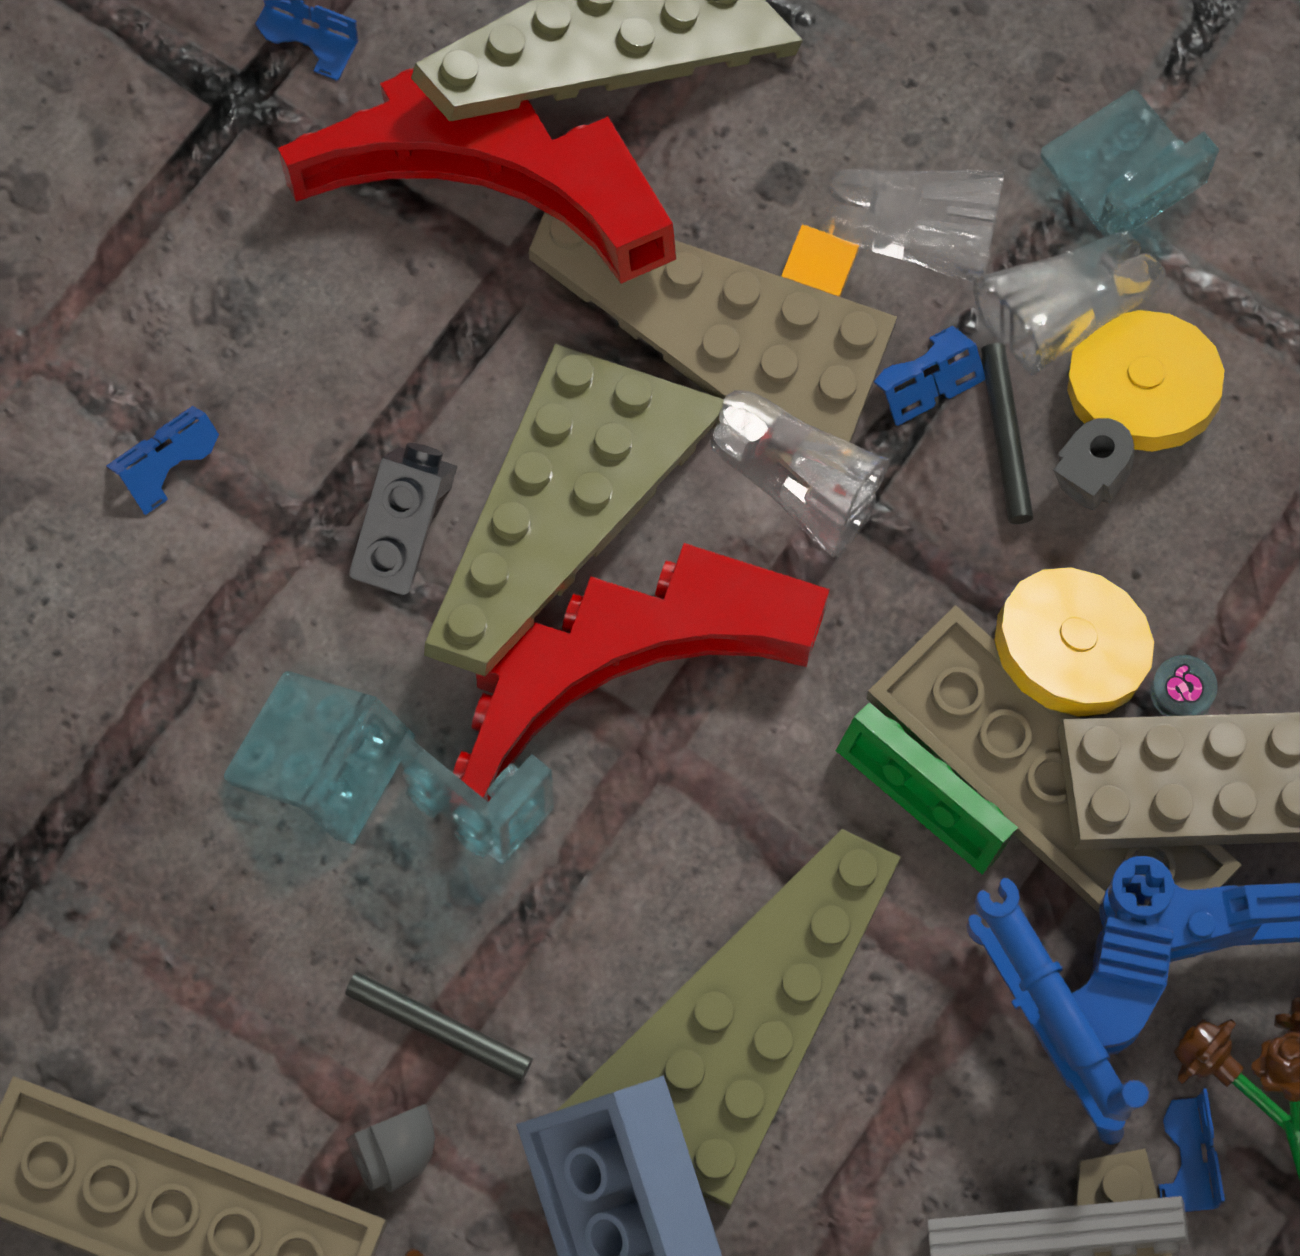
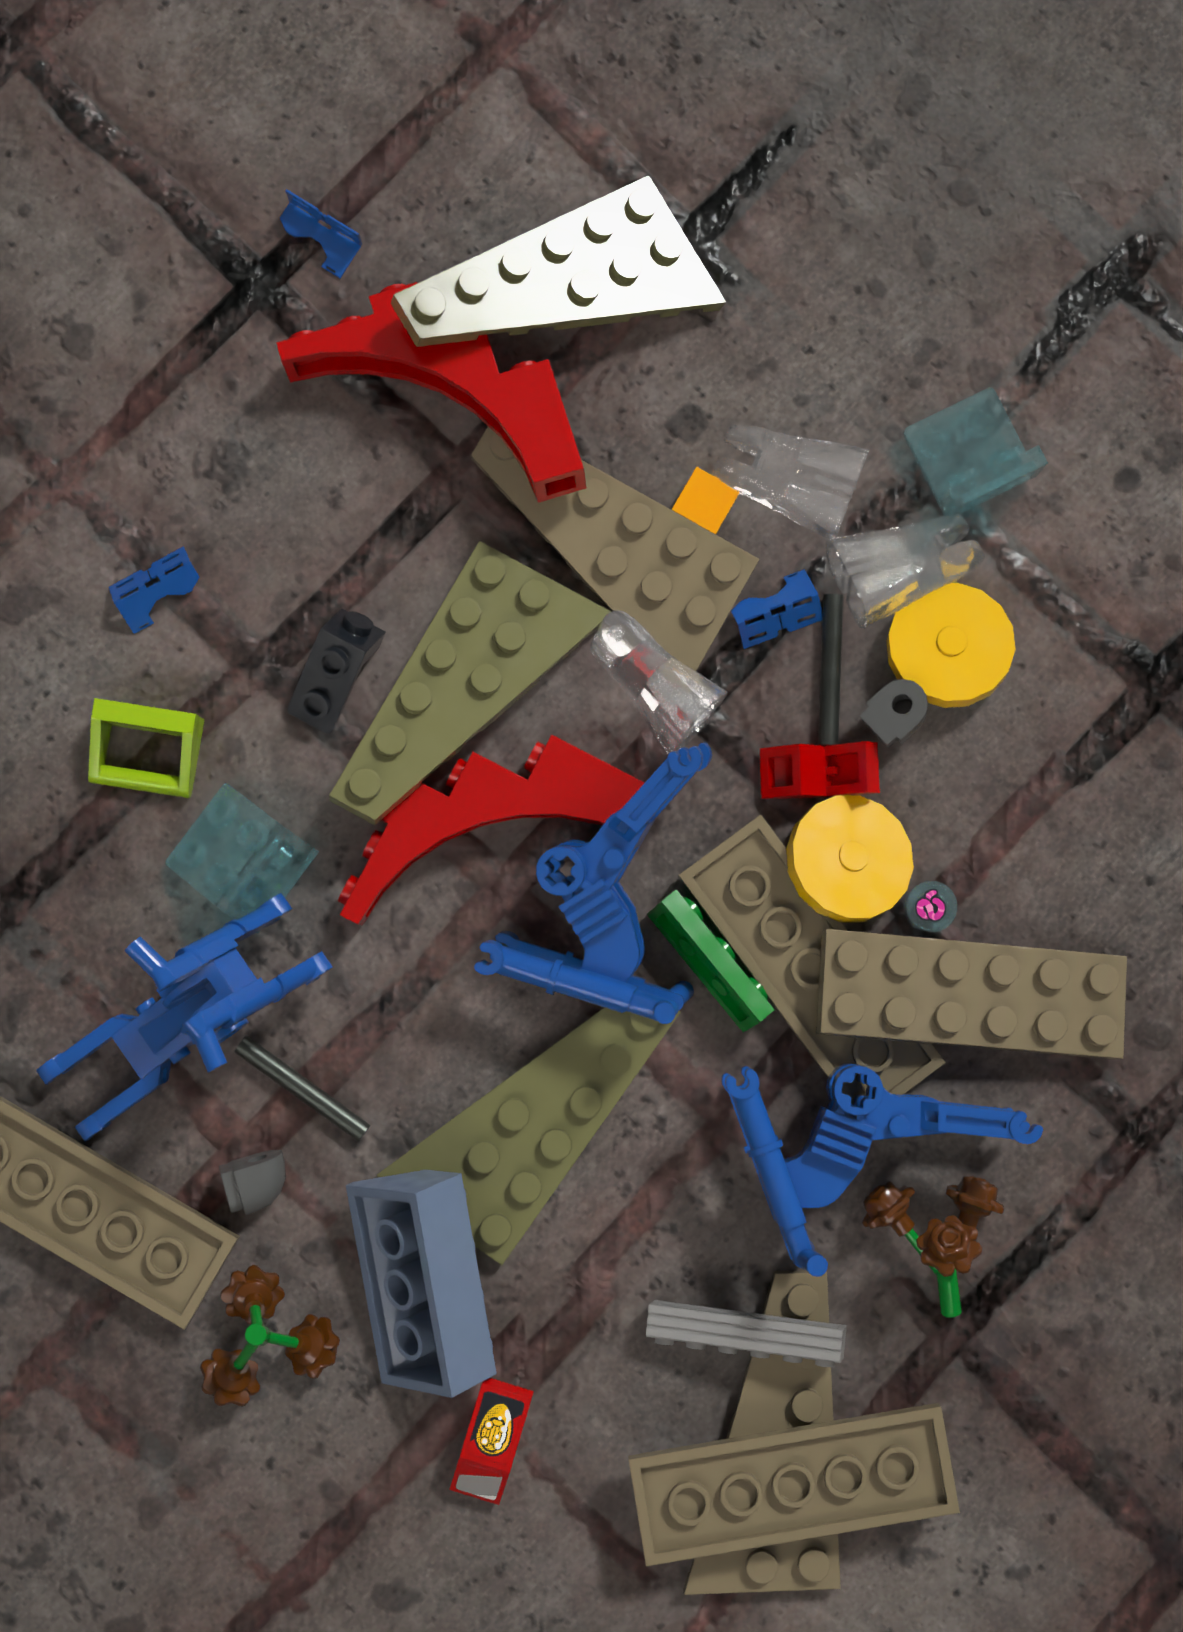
camera: 10 degrees right, 15 degrees up
clear light blue bracket [400,738,554,865] -> none
blue piece [1158,1088,1225,1212] -> none
none -> blue piece [36,893,333,1142]
none -> lime tile [88,698,204,798]
none -> blue piece [474,742,712,1024]
none -> red slope [760,741,880,799]

